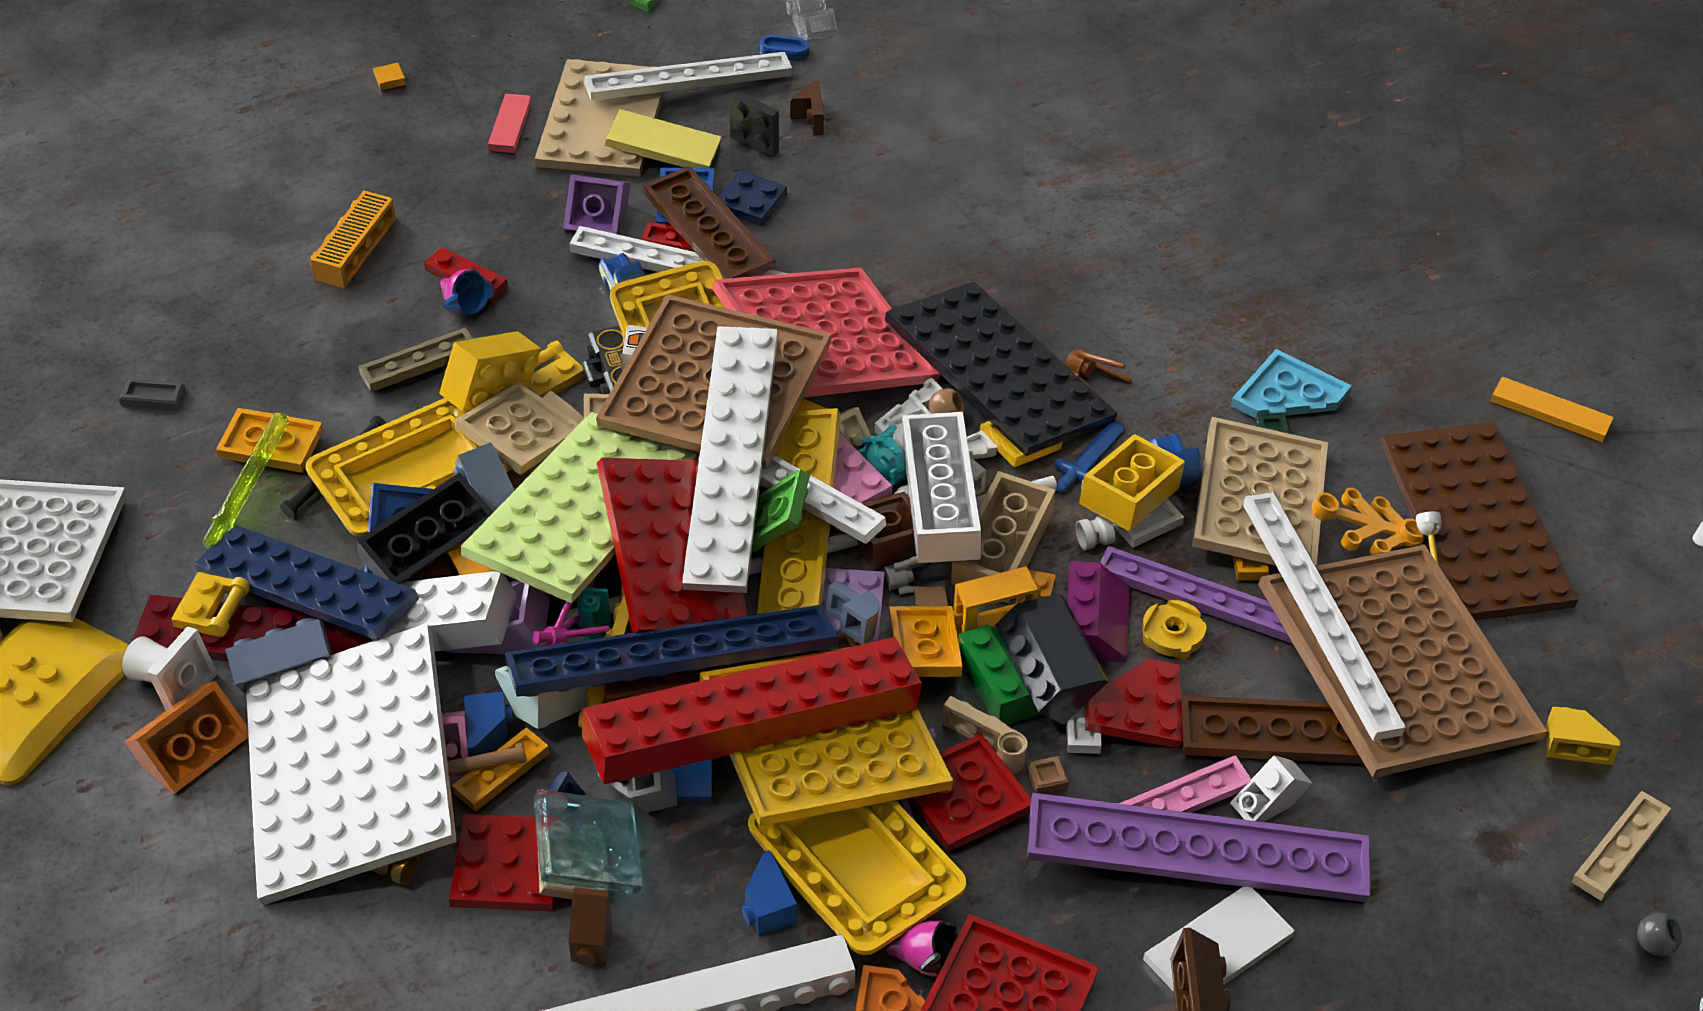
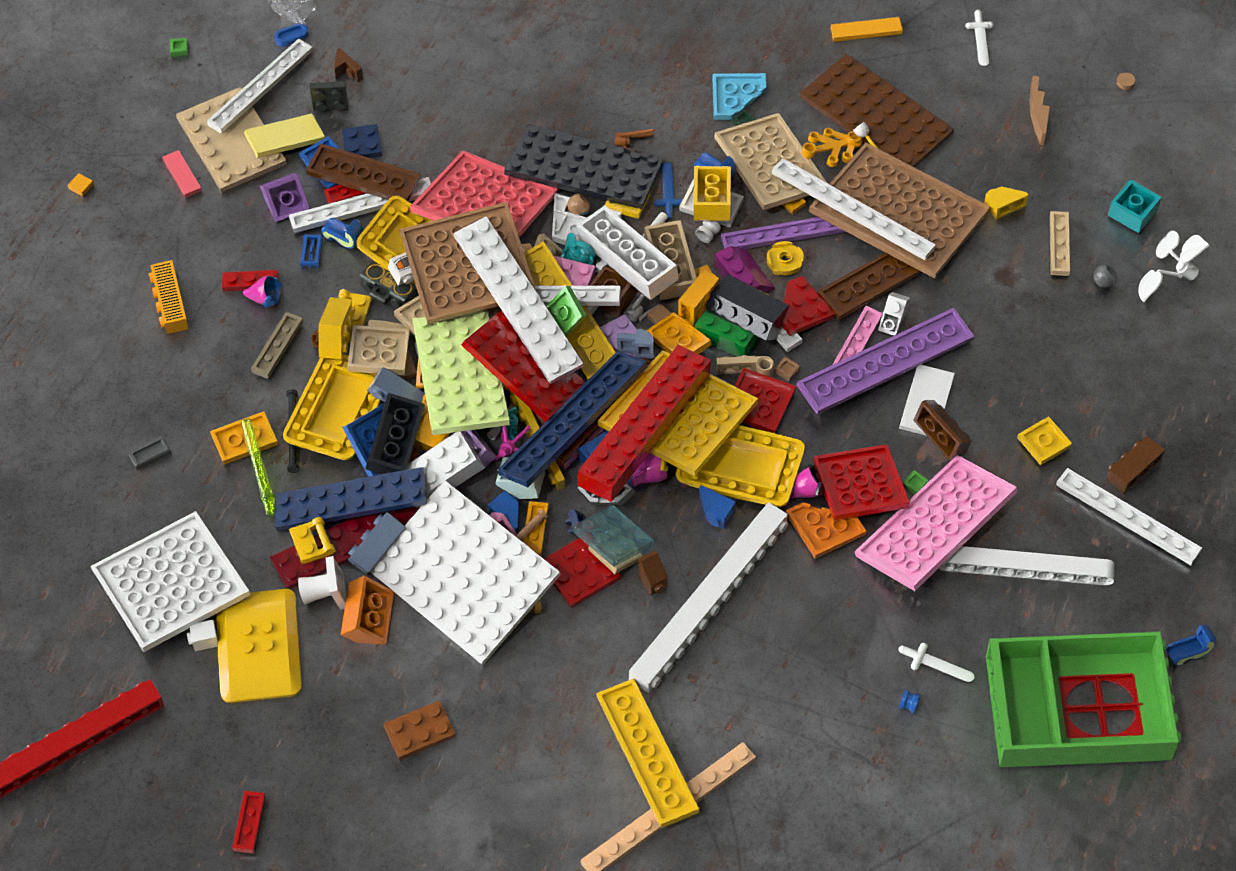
camera: 35 degrees left, 10 degrees up
none -> blue tile [300,234,323,268]
none -> dark orange plate [383,700,456,761]
none -> dark pink hat [631,453,668,487]

